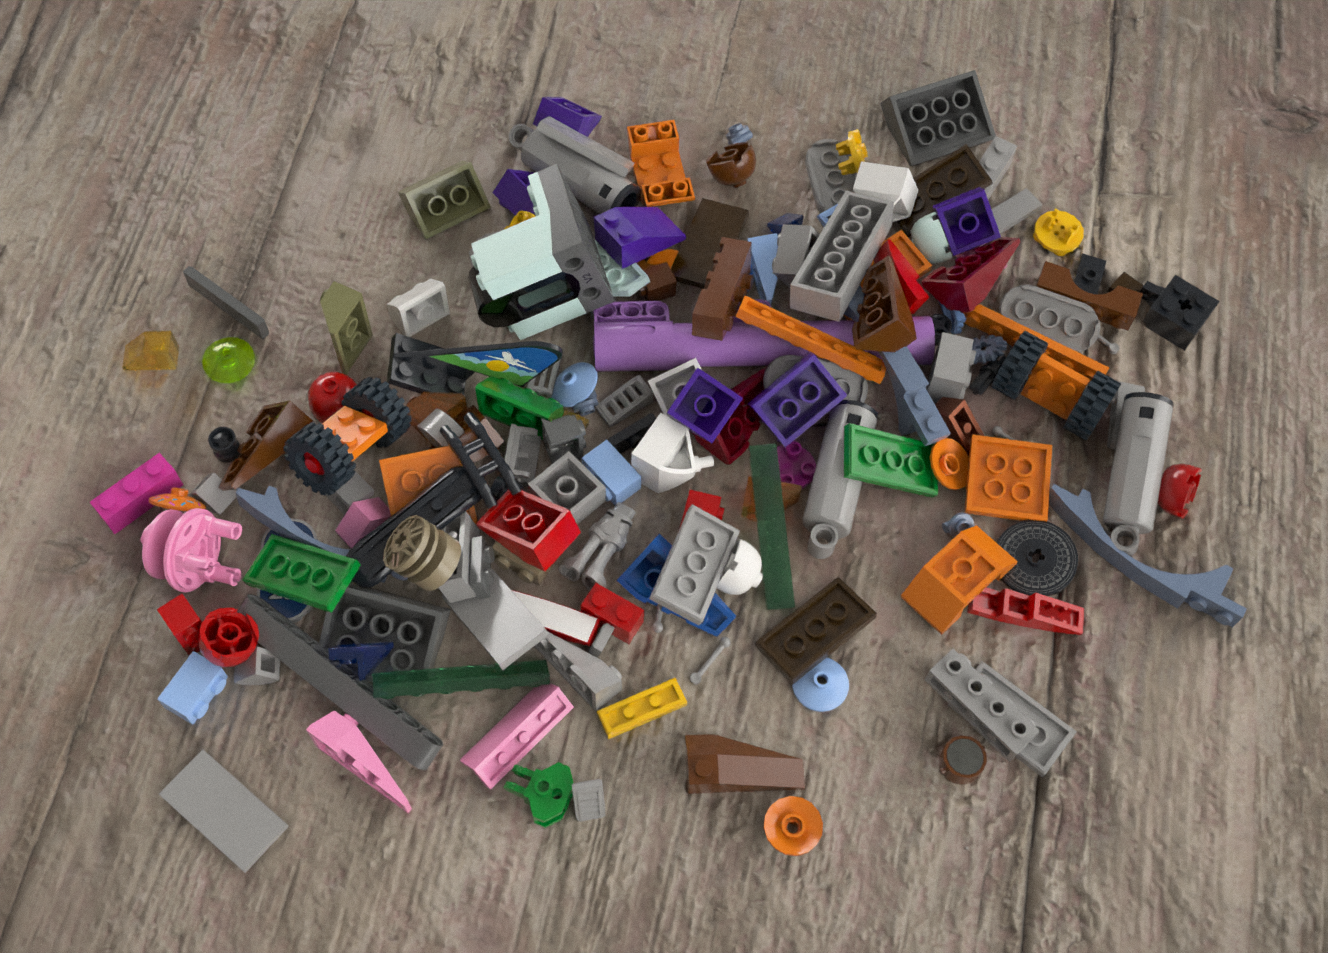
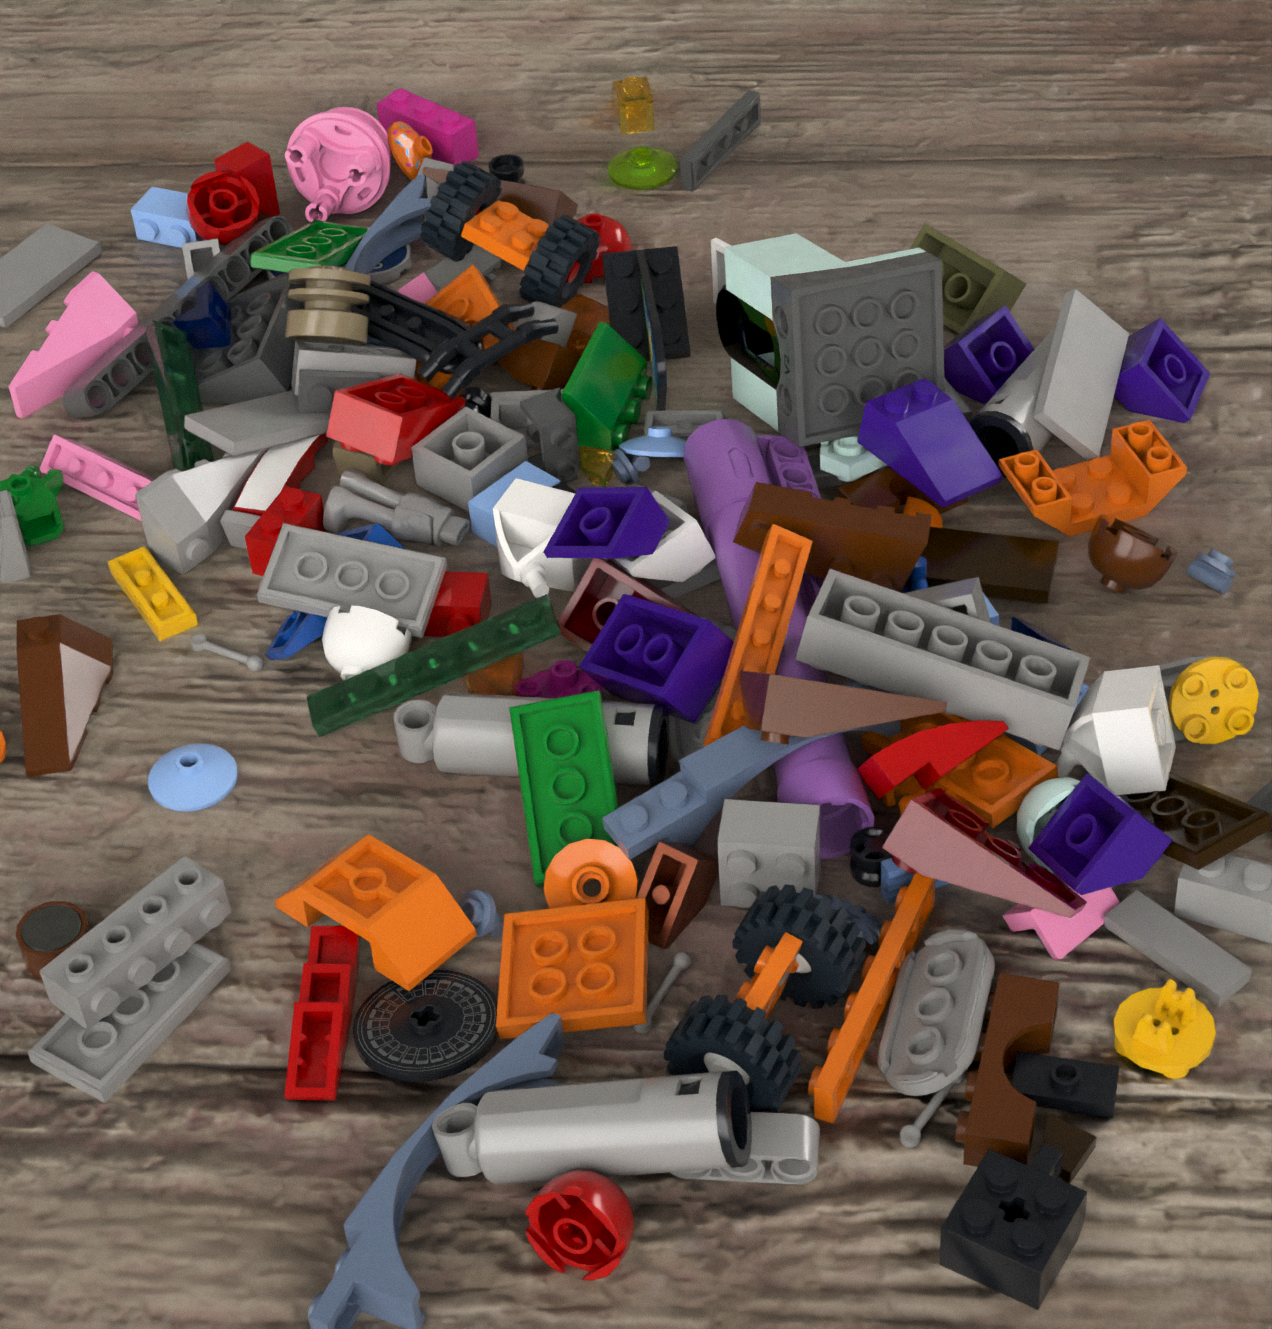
camera: 90 degrees right, 20 degrees down
olive slope [320,281,373,374] -> none
dark brown tile [755,577,877,684] -> none

